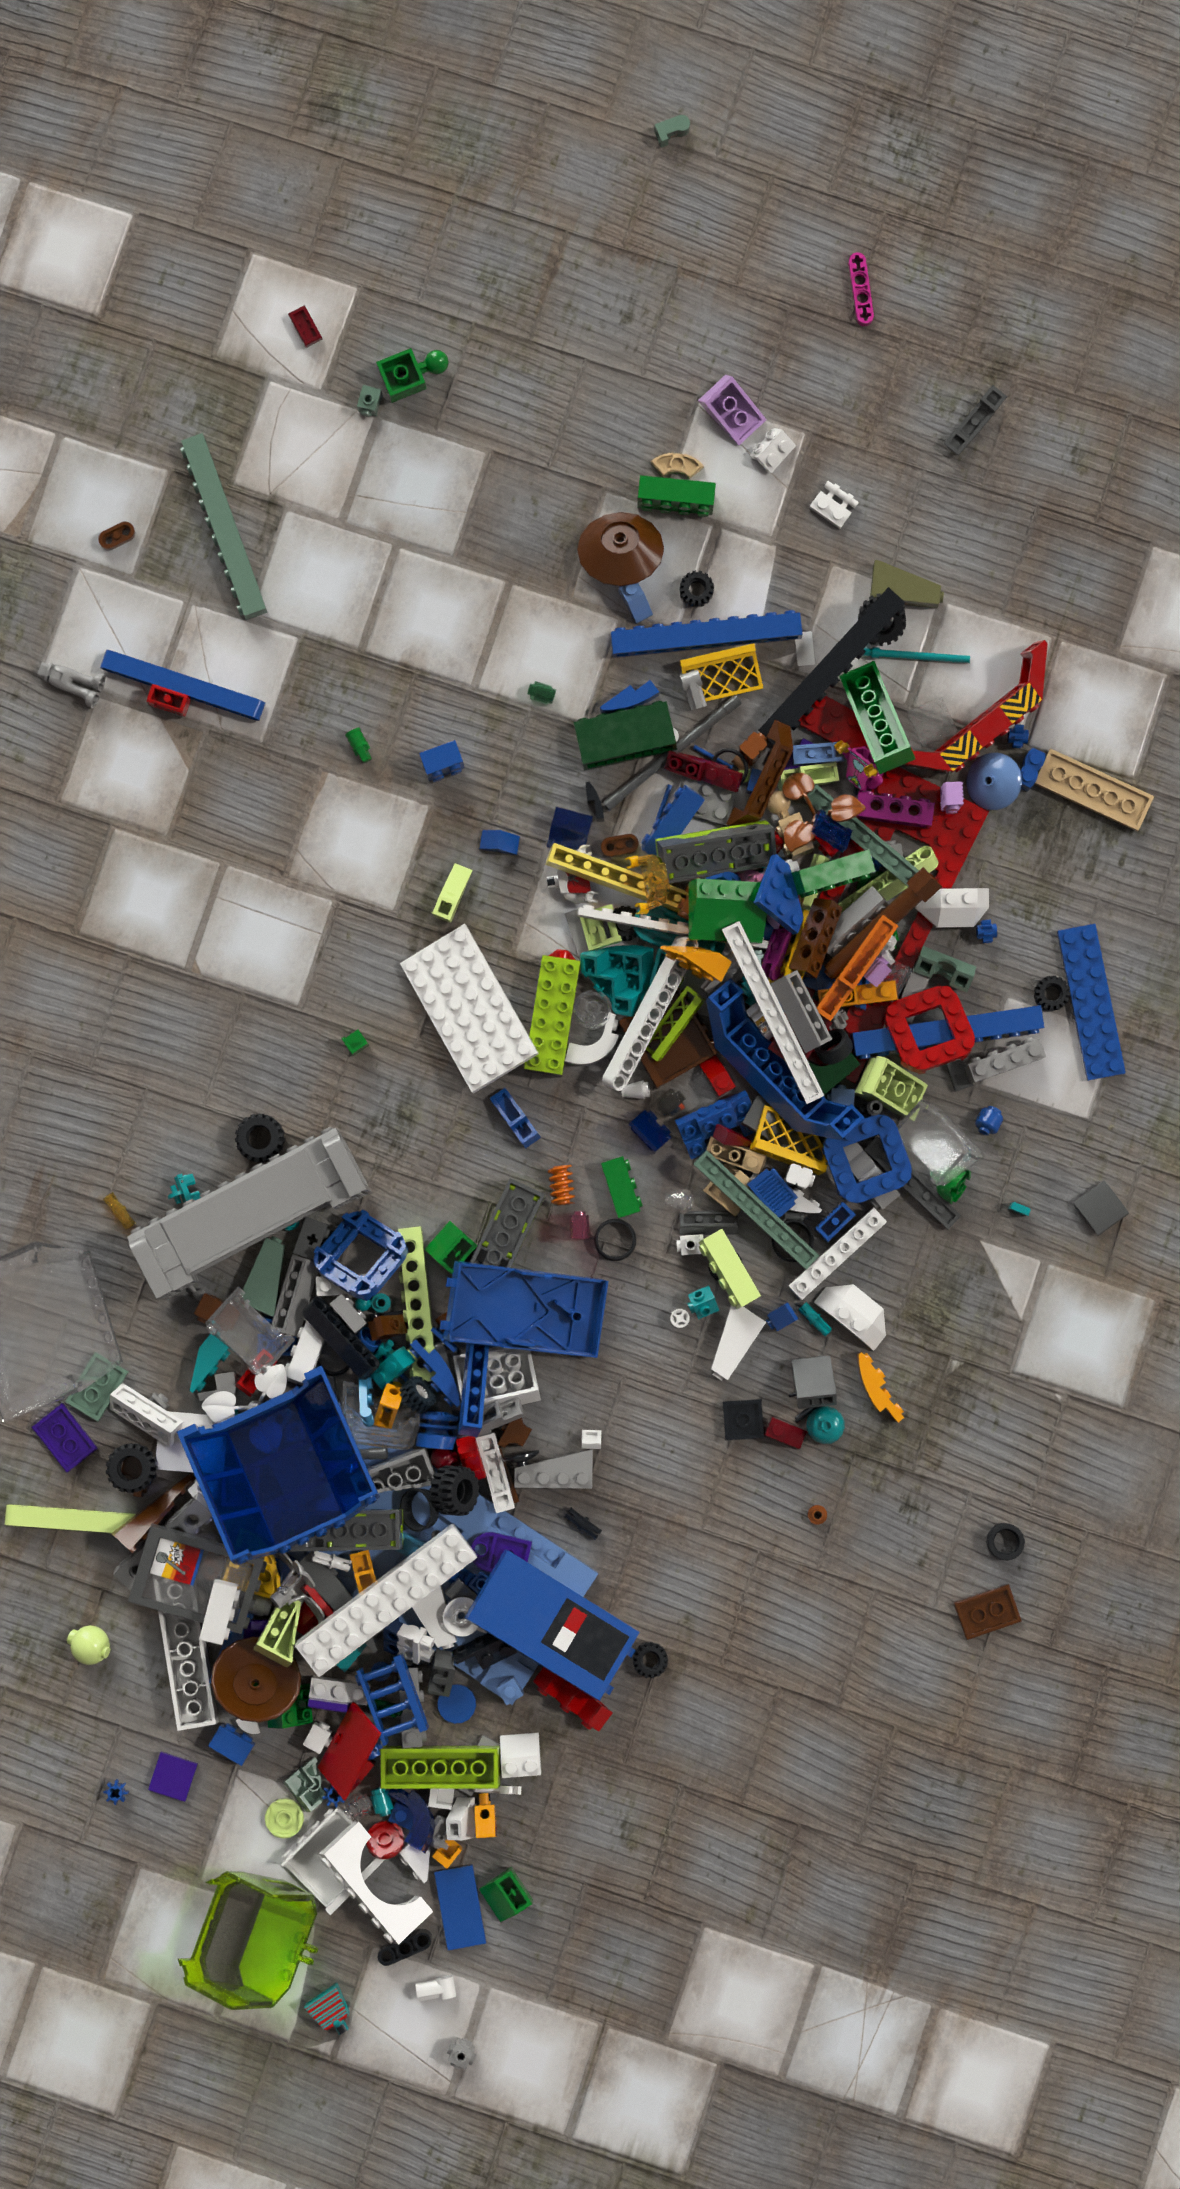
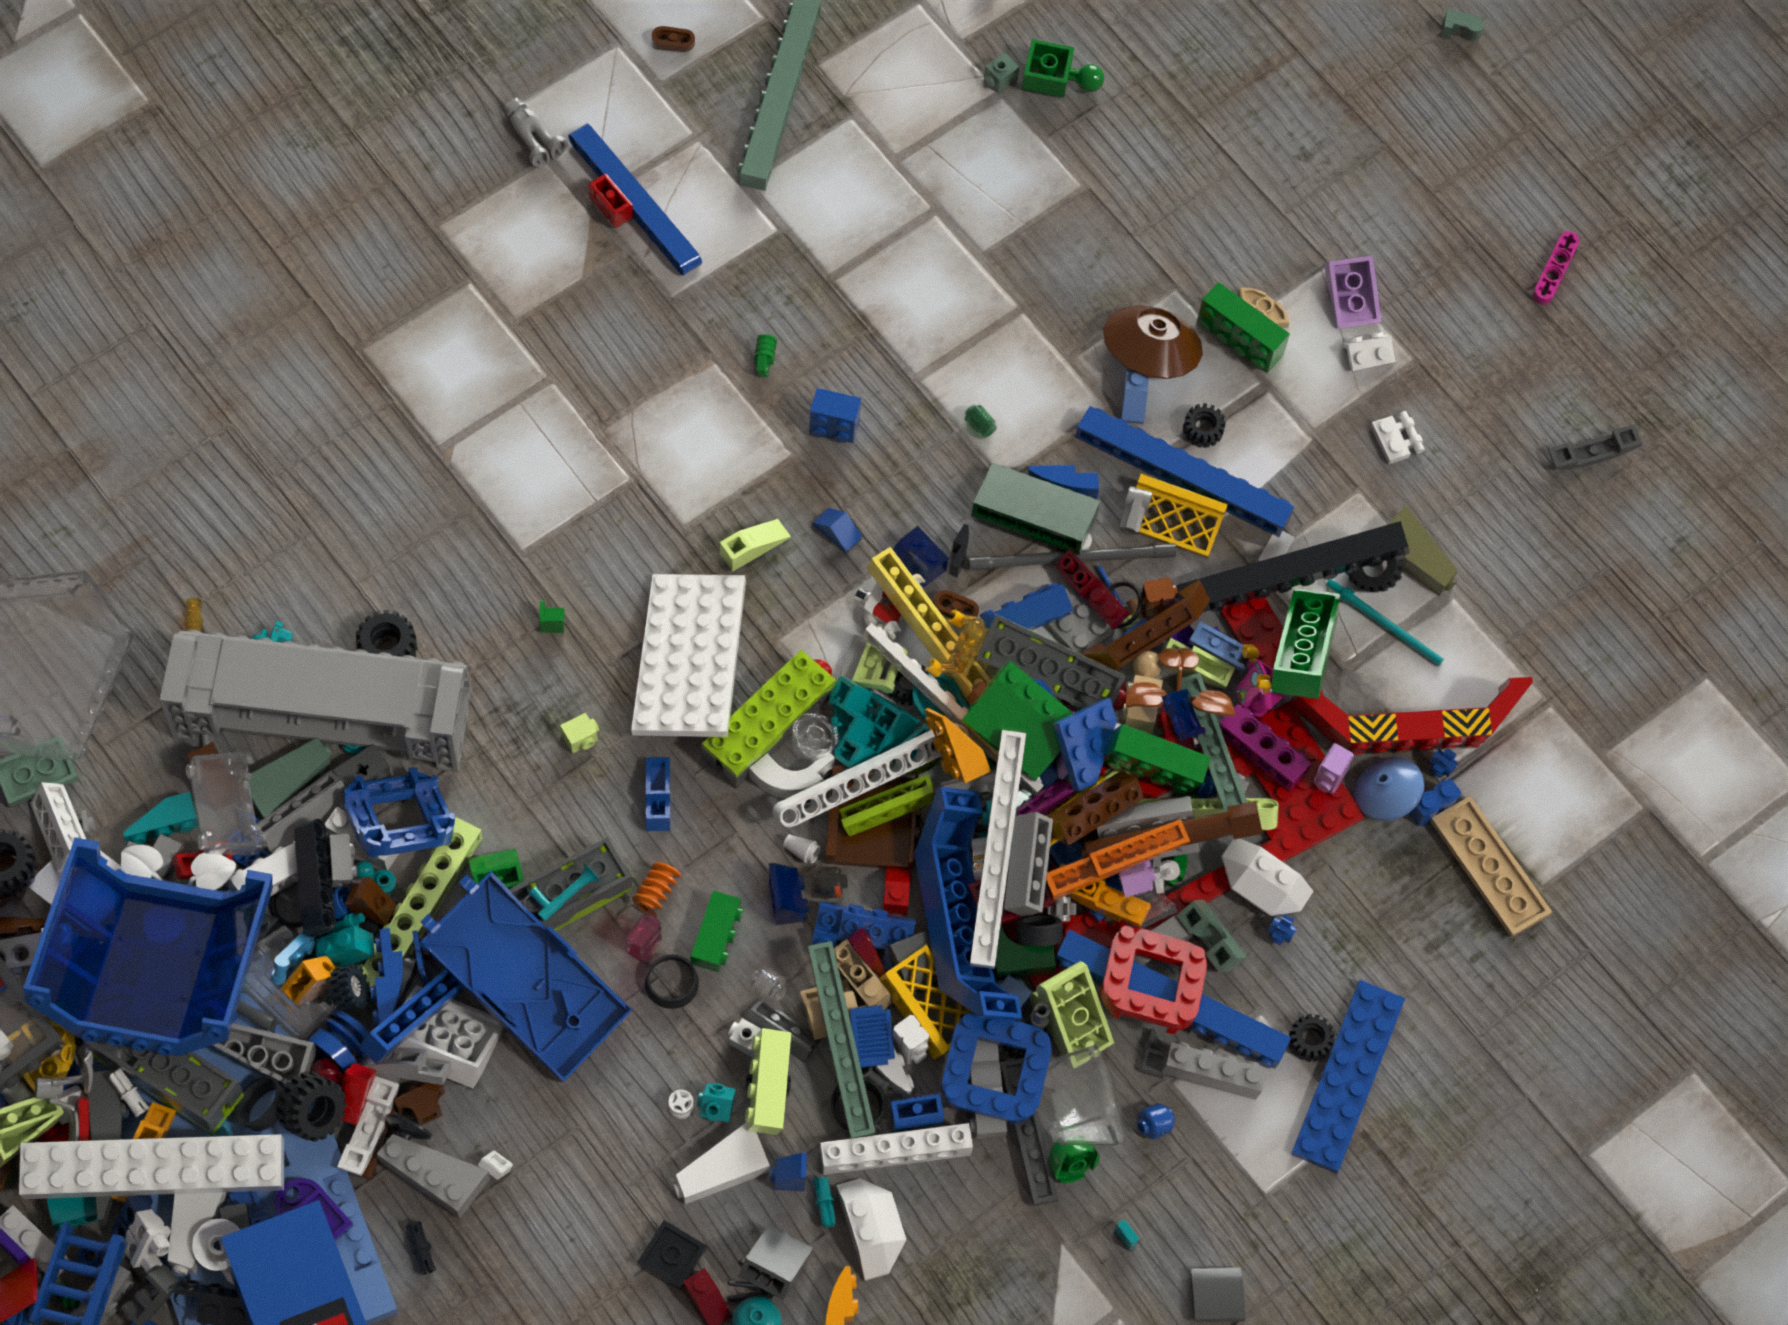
camera: 25 degrees right, 20 degrees down
none -> teal piece [529,863,601,921]
none -> yellowish green brick [560,713,599,754]

